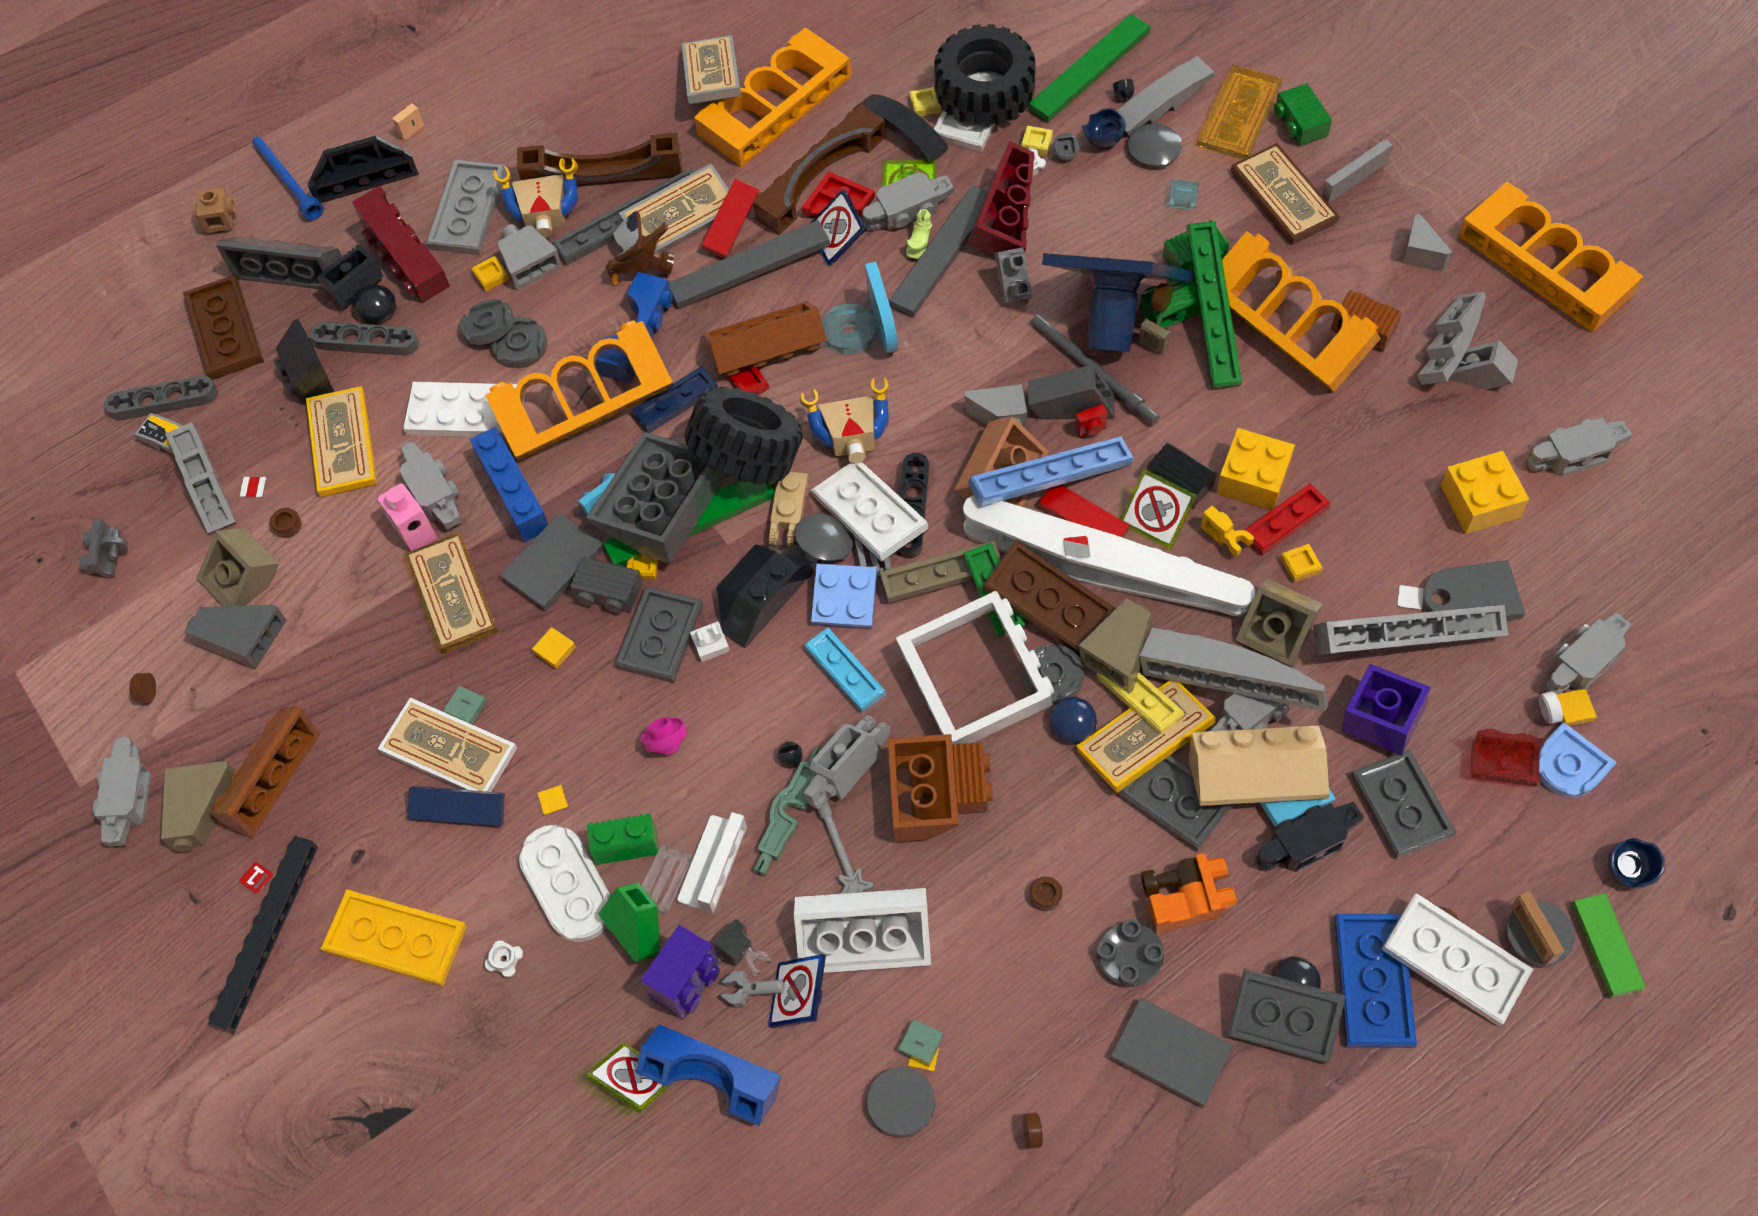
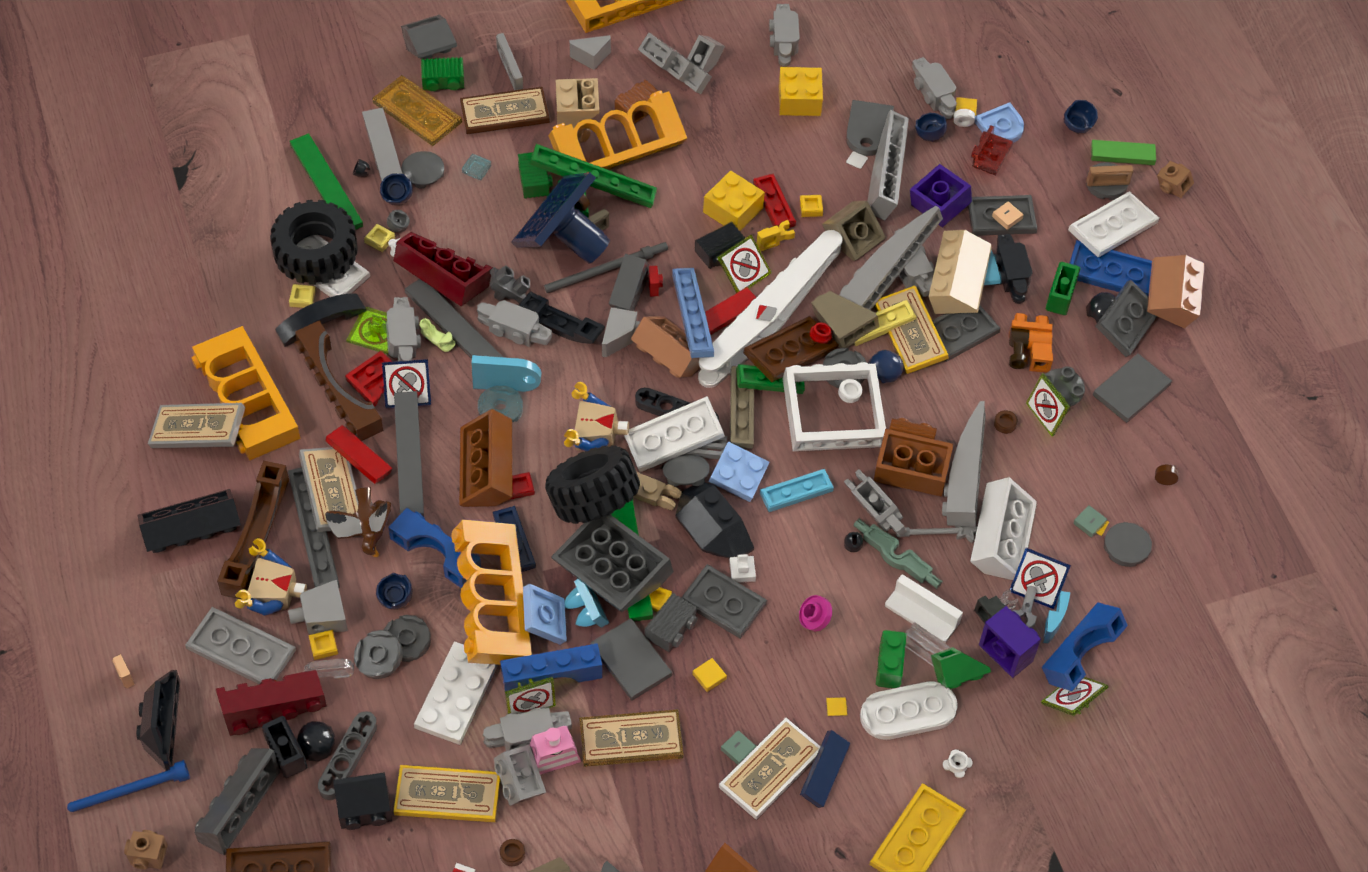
camera: 80 degrees left, 5 degrees down
none -> black slope [138,489,241,553]
none -> clear tile [304,659,354,680]
none -> dark blue hair [376,573,413,610]
none -> dark grey slope [401,15,457,59]
none -> light grey hinge [477,300,552,347]
none -> light grey bracket [494,744,546,806]
none -> piece [505,677,556,714]
none -> black slope [519,292,605,344]
none -> light blue plate [523,584,567,645]
none -> tan slope [556,78,599,128]
none -> red plate [810,323,832,343]
none -> white tile [838,379,862,403]
none -> dark blue hair [915,112,947,142]
none -> light grey slope [942,401,986,526]
none -> light nougat tile [992,201,1024,230]
none -> piece [1026,374,1070,436]
none -> medium azure slope [1043,591,1070,643]
none -> green brick [1045,262,1081,315]
none -> nougat slope [1147,255,1204,328]
none -> medium nougat brick [1157,161,1194,198]

